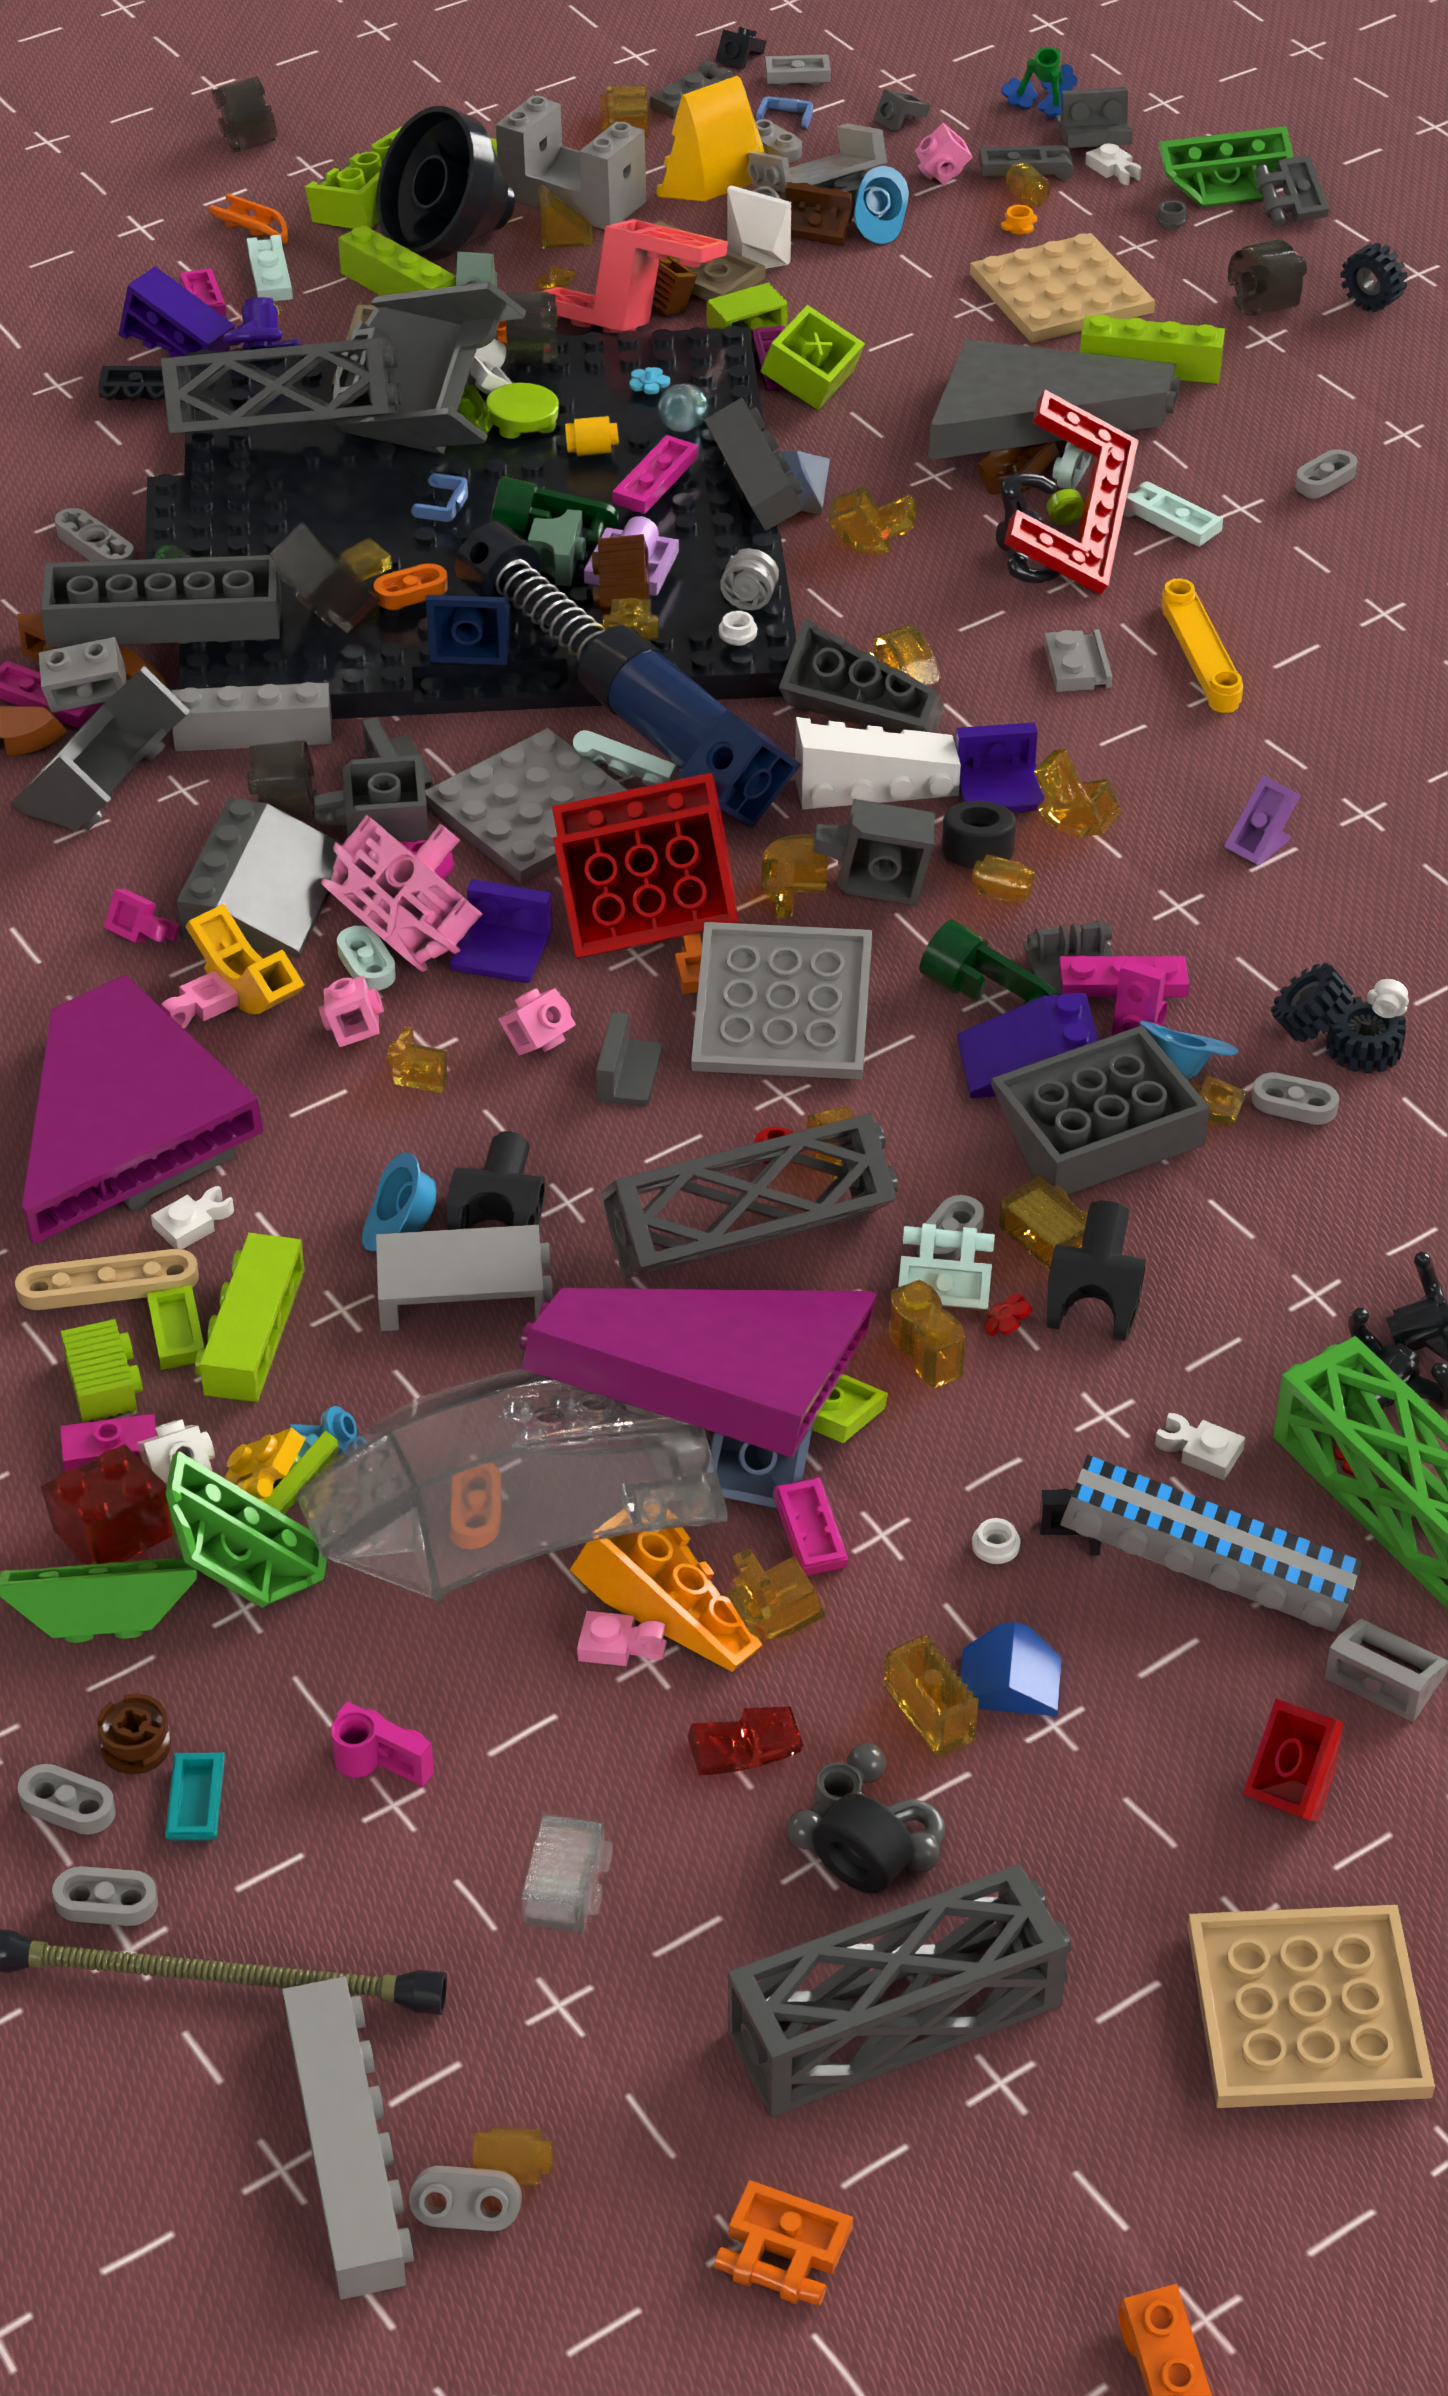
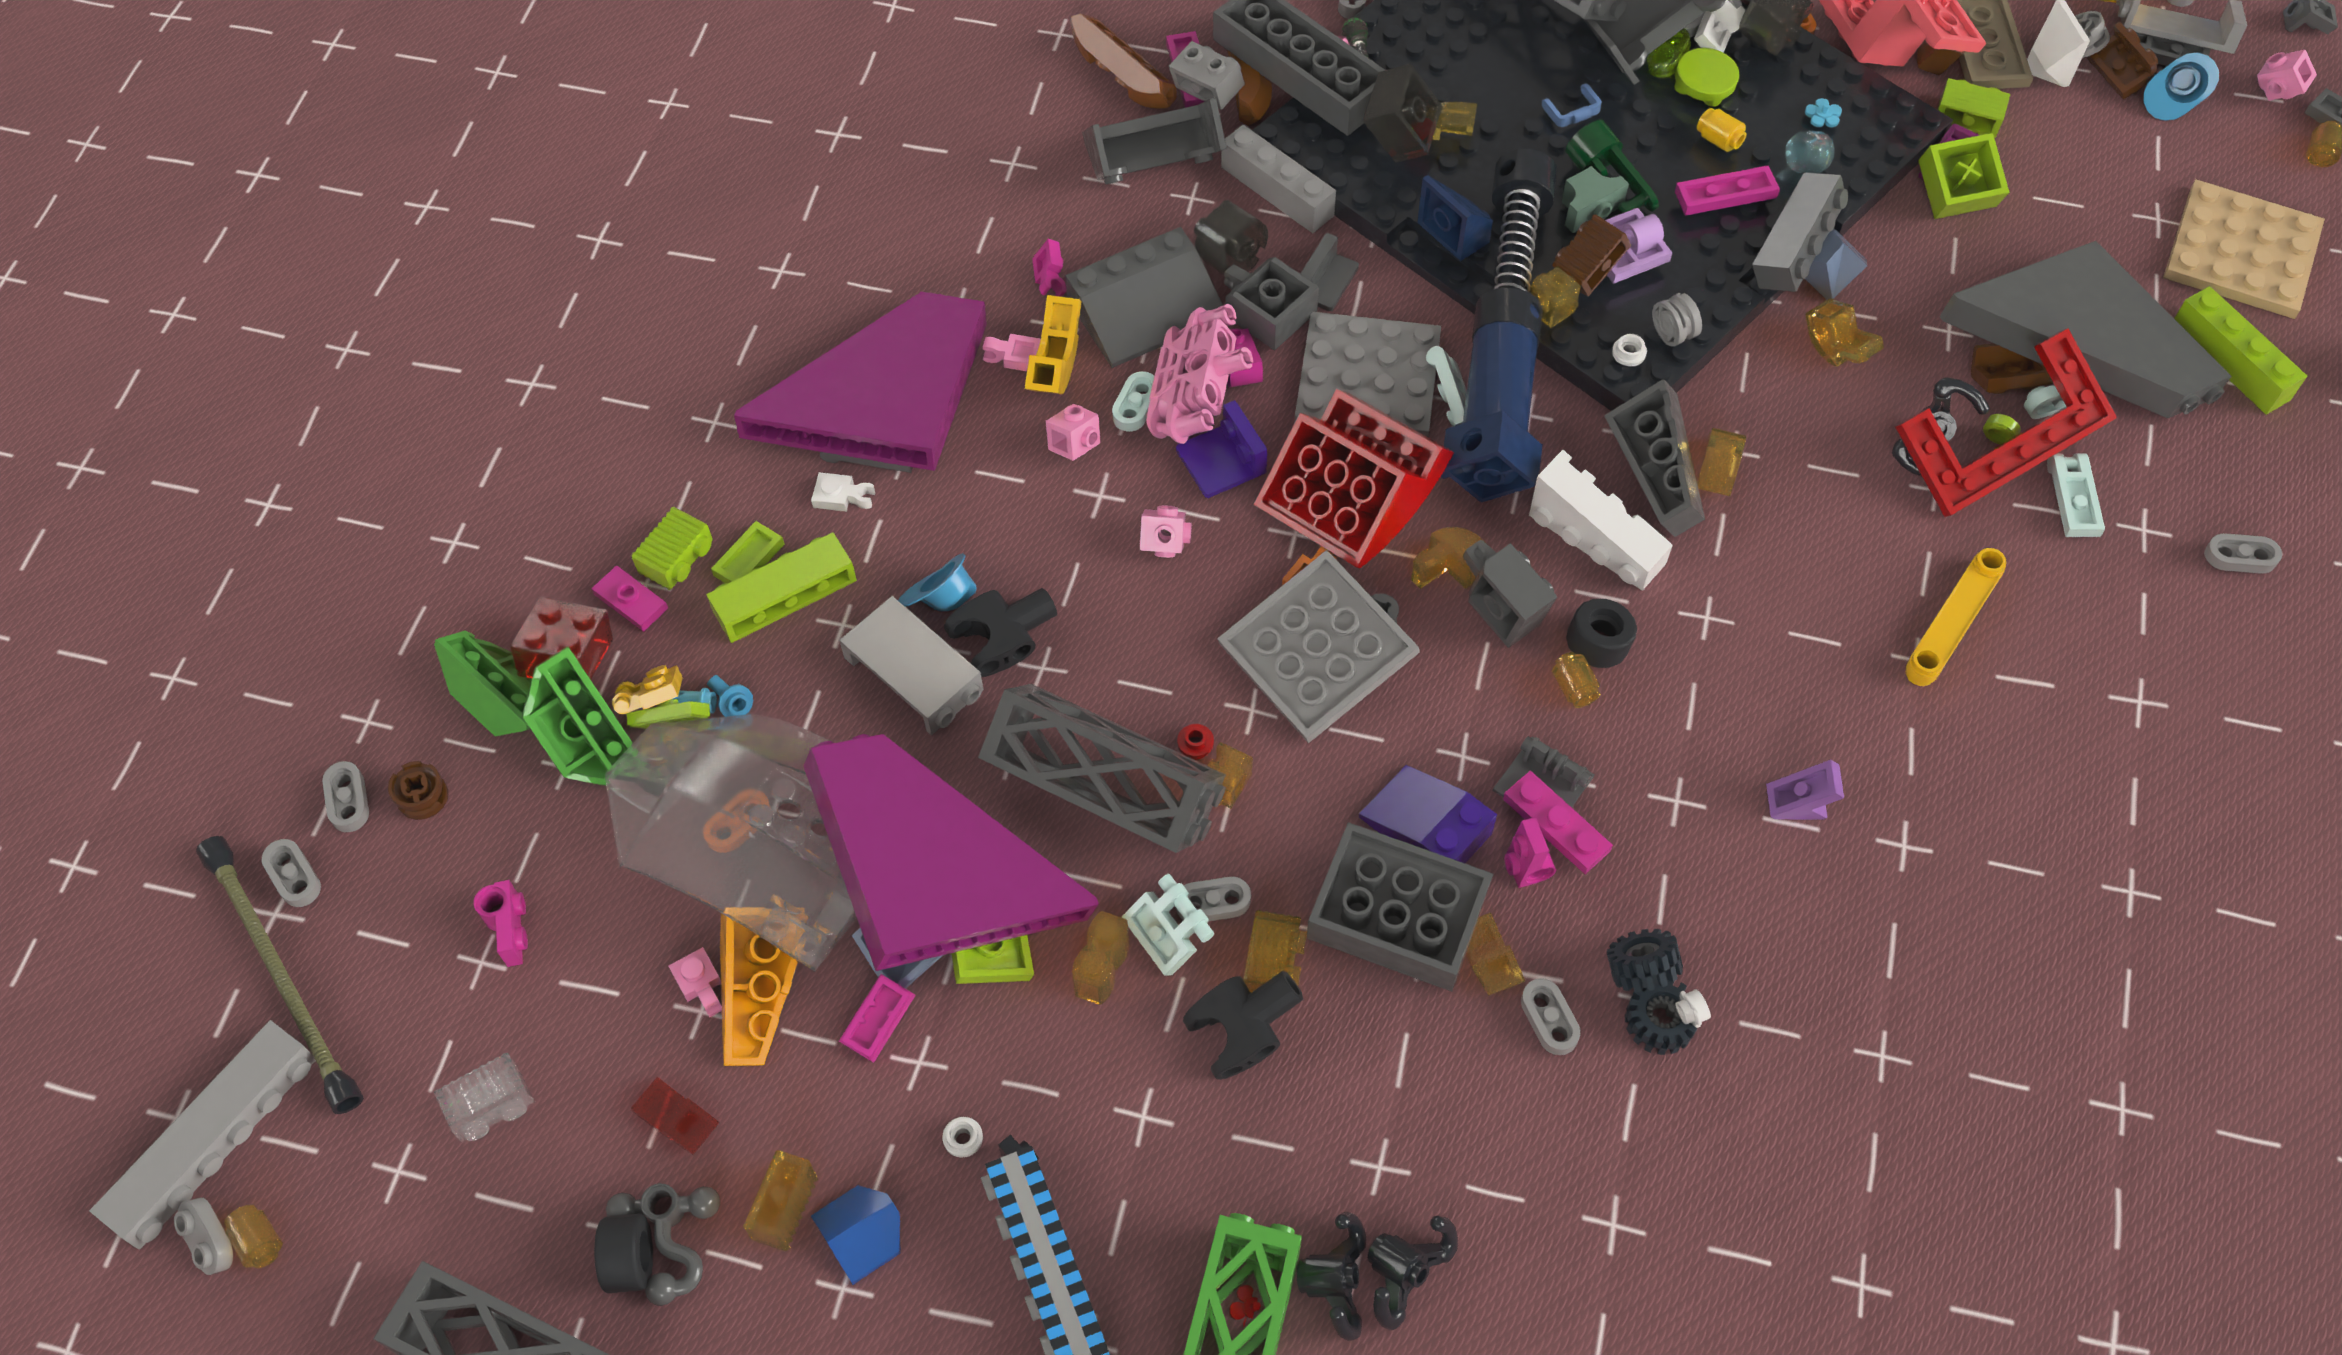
camera: 50 degrees right, 15 degrees up
tan plate [15,1249,199,1310] -> none
white brick [137,1419,215,1489] -> none
teal tile [165,1752,225,1841] -> none
orange plate [373,563,448,610] -> none
clear yellow bracket [387,1026,448,1093] -> none
dark grey panel [596,1012,662,1107] -> none
clear yellow brick [726,1547,825,1639] -> none
dark green piece [919,919,1059,1008] -> none
dark purple bracket [955,722,1045,812] -> none
red plant [984,1293,1032,1336] -> none
light orange plate [1001,205,1038,235] -> none
clear yellow brick [1034,748,1123,837] -> none
light grey plate [1044,629,1112,692] -> none
dark azure piece [1139,1020,1239,1080] -> none
white plate [1155,1413,1245,1480] -> none

